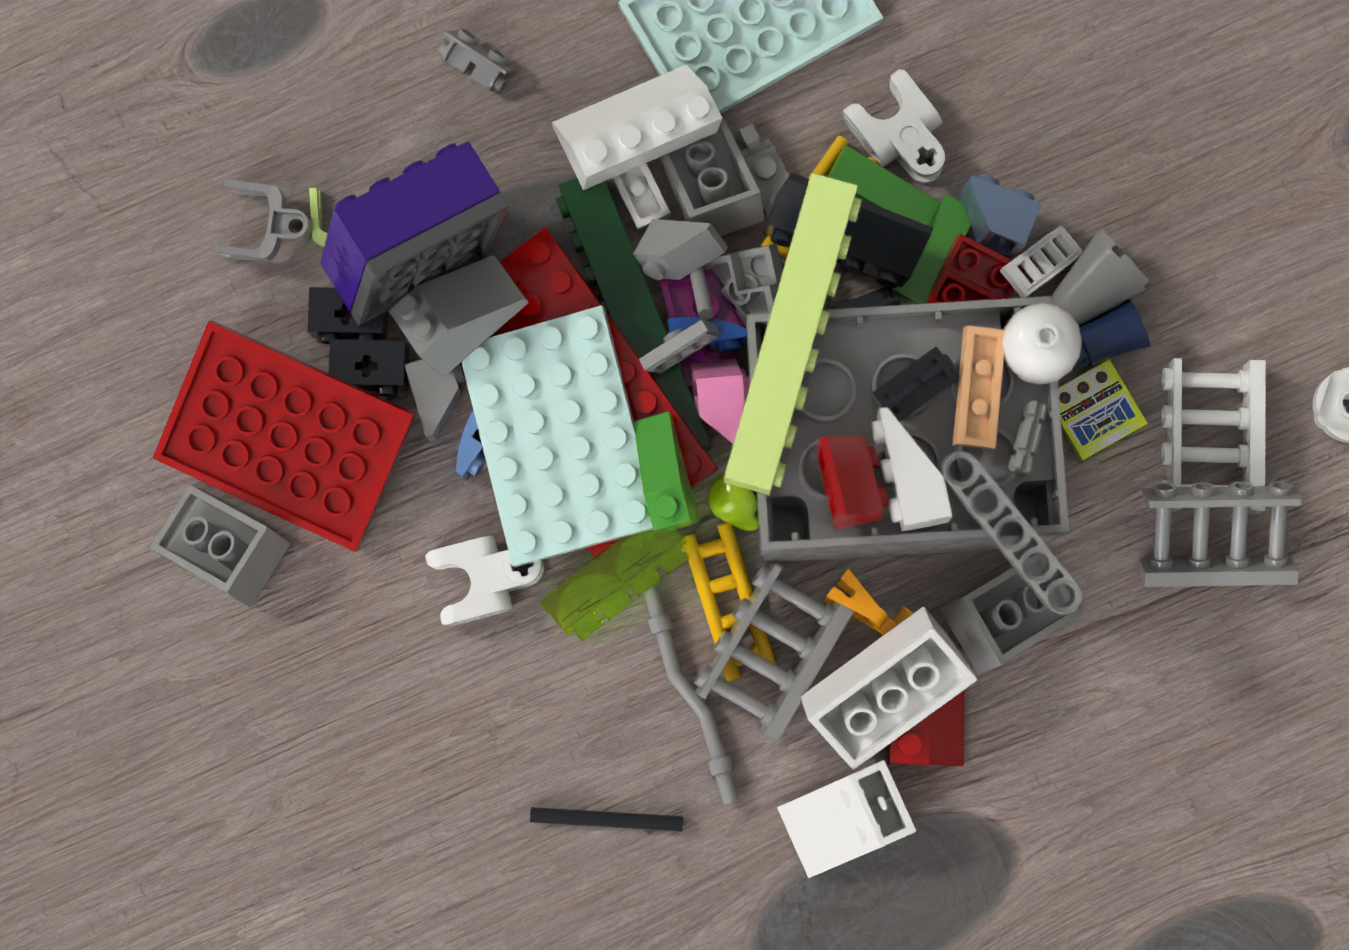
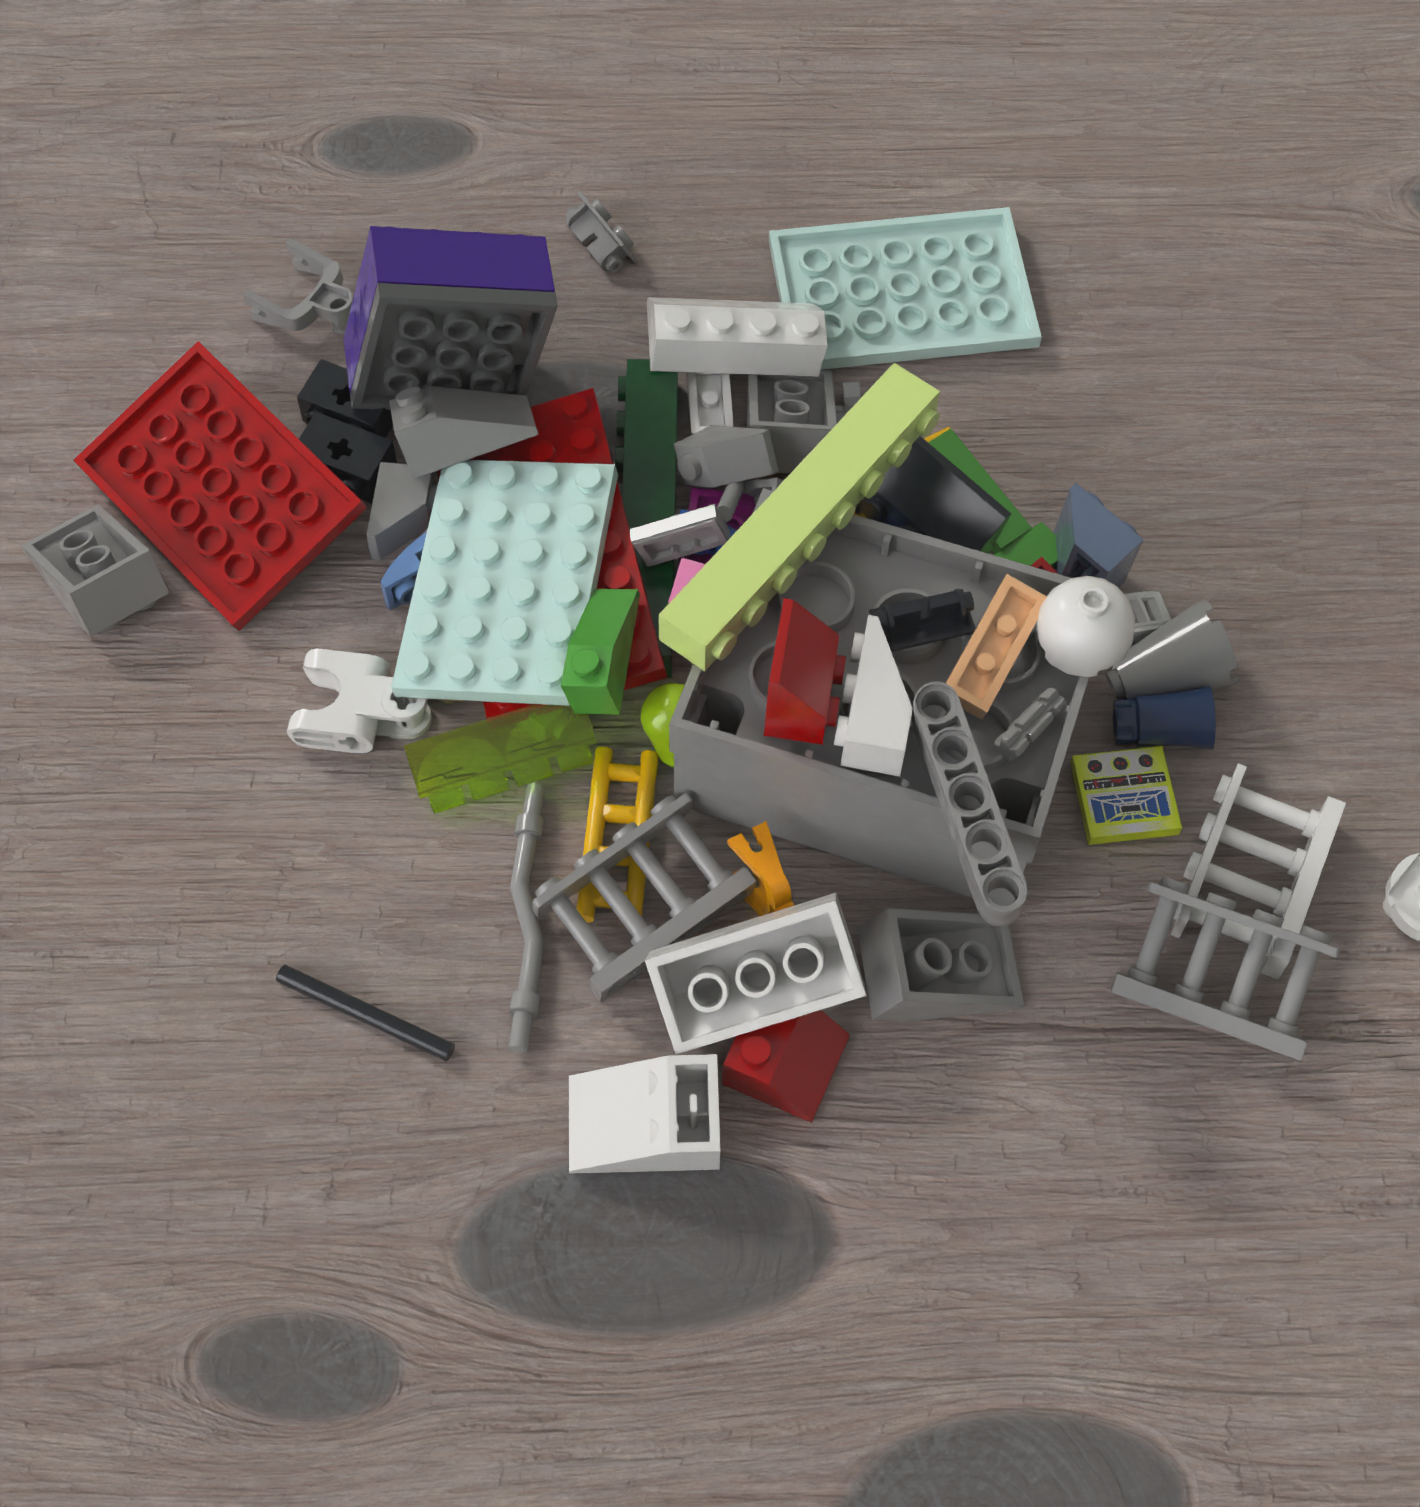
camera: 15 degrees right, 20 degrees down
white piece [842,69,945,184] -> none

